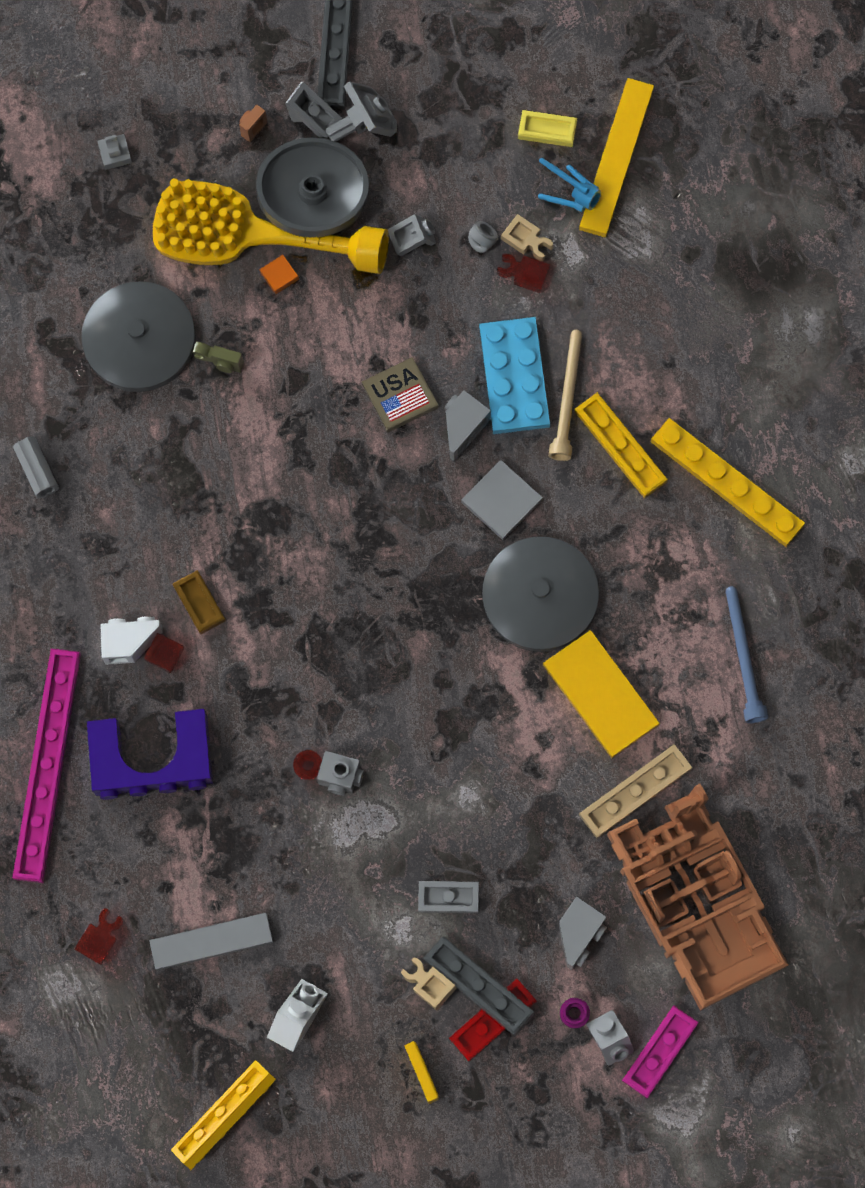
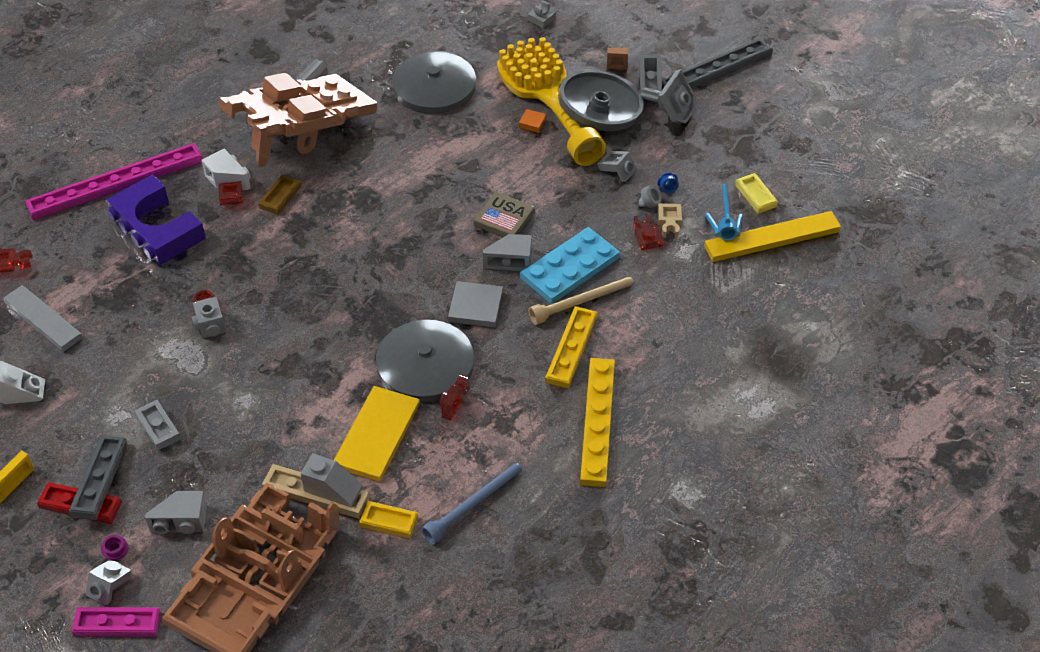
camera: 50 degrees right, 25 degrees down
olive plate [193,342,244,373] -> none
tan plate [401,958,457,1011] -> none
none -> nougat piece [219,73,378,168]
none -> light grey slope [300,453,363,508]
none -> yellow tile [359,501,419,539]
none -> clear red plate [439,374,470,421]
none -> blue plate [657,172,679,194]

